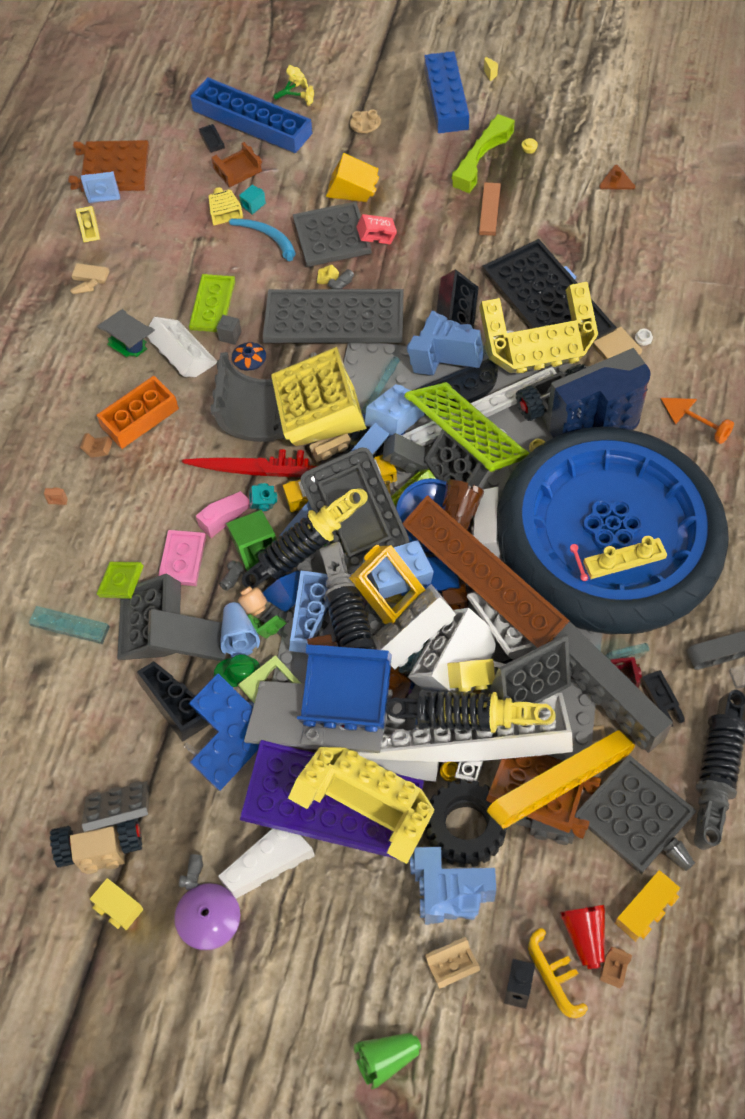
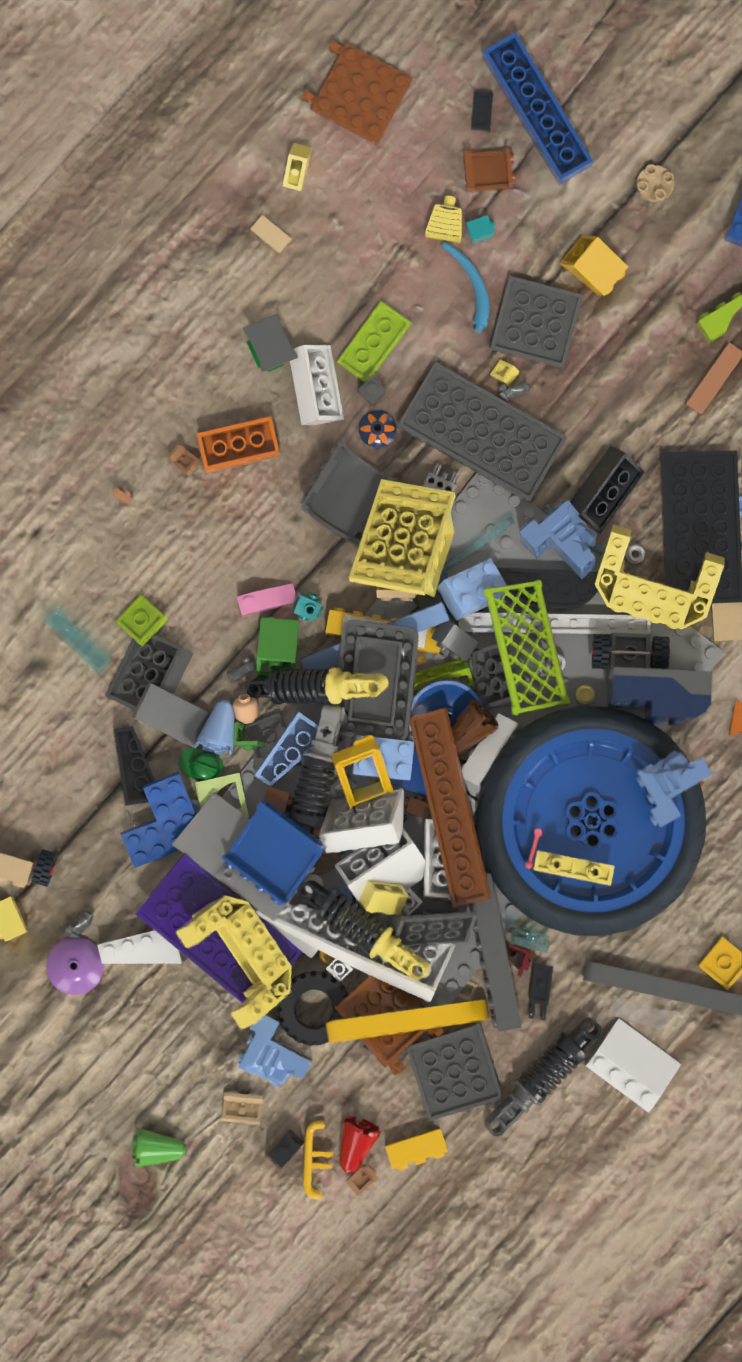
camera: 25 degrees right, 25 degrees up
tan bar [71,278,98,294] -> none
light blue tile [81,172,120,203] -> none
dark grey plate [82,781,149,832] -> none
bright pink plate [158,530,206,586] -> none
red piece [182,449,318,478] -> none
blue slope [262,571,300,612] -> none
light yellow plant [273,65,314,106] -> none
coral brick [356,214,397,244] -> none
dark grey cone [663,838,695,871] -> none
none -> medium blue brick [636,751,712,827]

